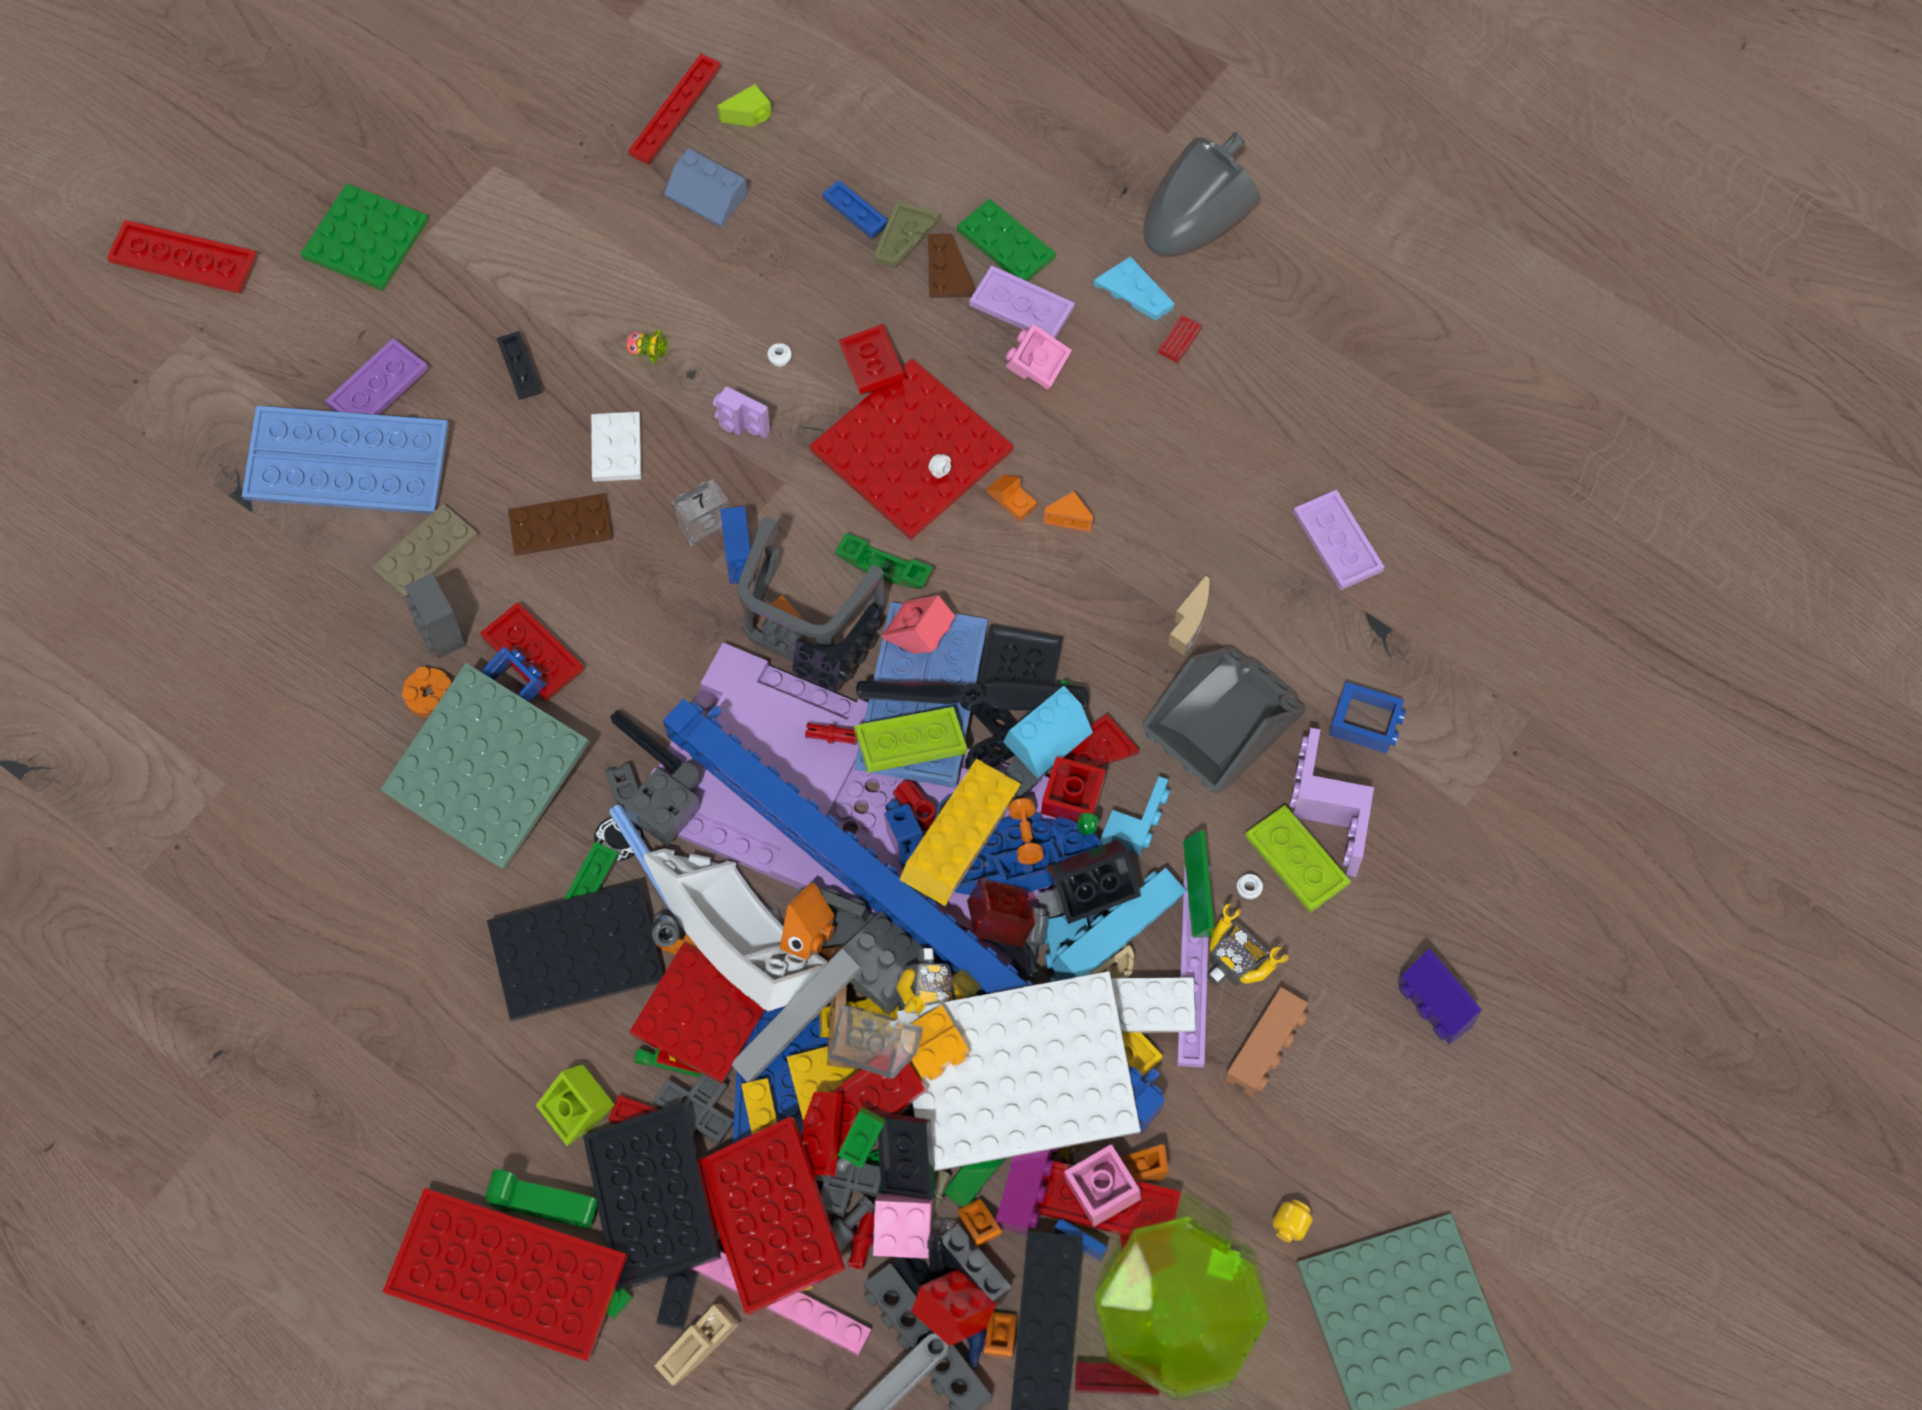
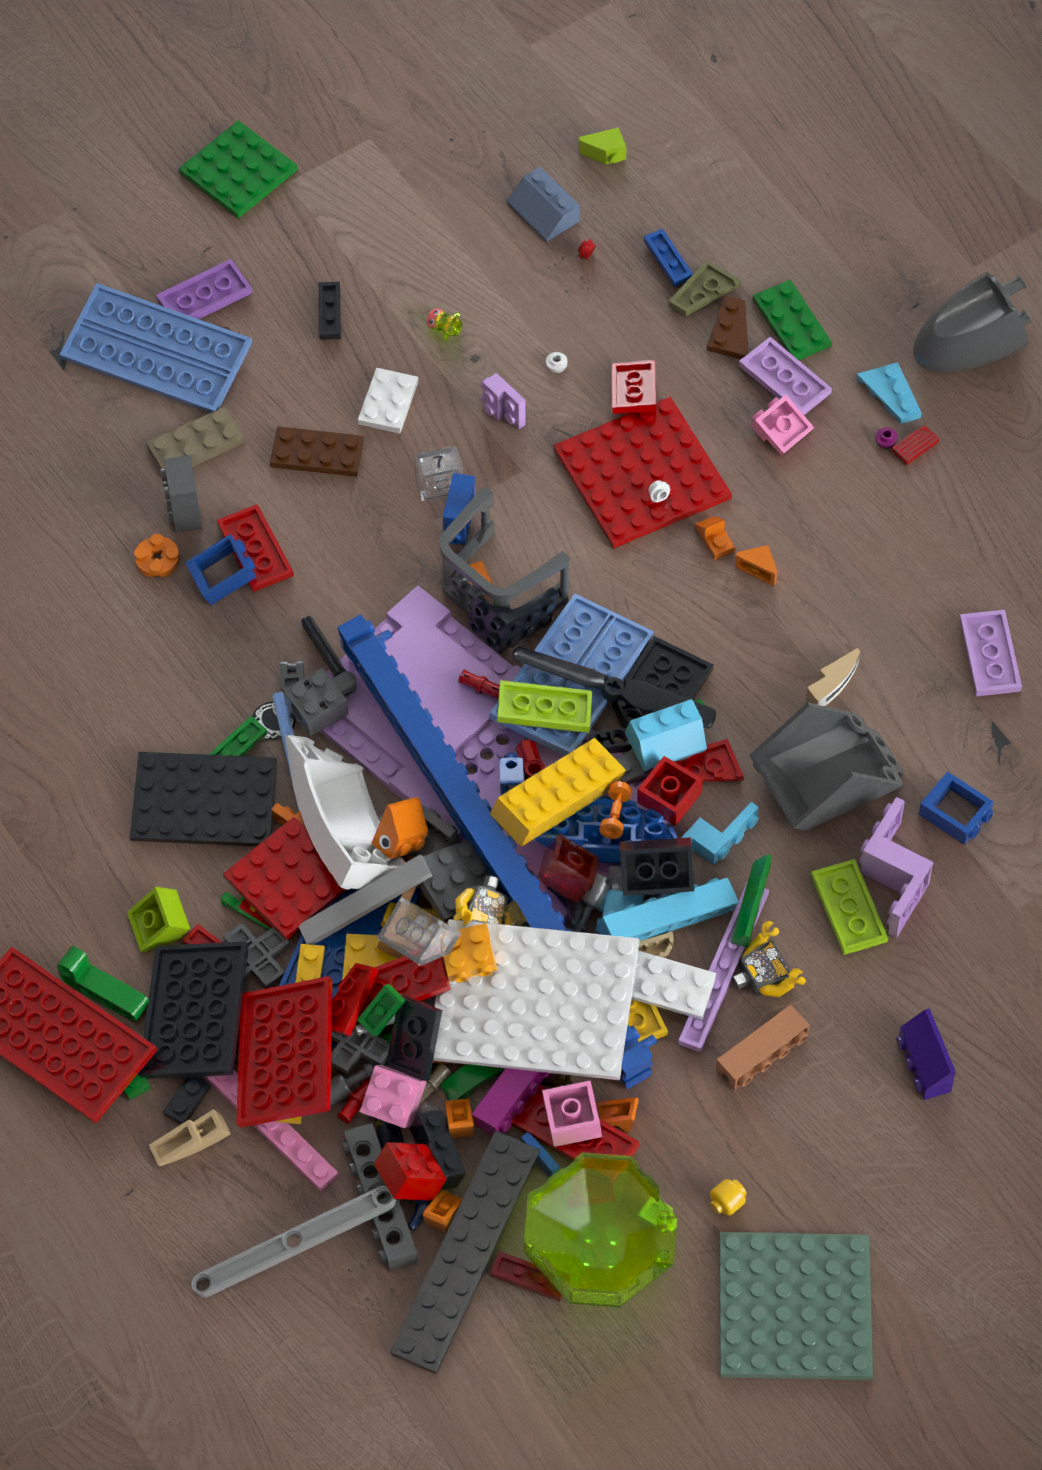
camera: 20 degrees right, 5 degrees down
red plate [107,220,257,294] -> none
sand green plate [380,663,590,870] -> none
red plate [628,53,720,165] -> none
dark grey piece [651,912,679,947] -> none
green slope [835,533,934,589] -> none
coral slope [881,595,955,654] -> none
black axle [927,1234,947,1281] -> none
green hinge [1077,813,1099,835] -> none
white plate [1237,874,1263,900] -> none
none -> red plate [577,239,596,259]
none -> magenta plate [876,427,898,449]

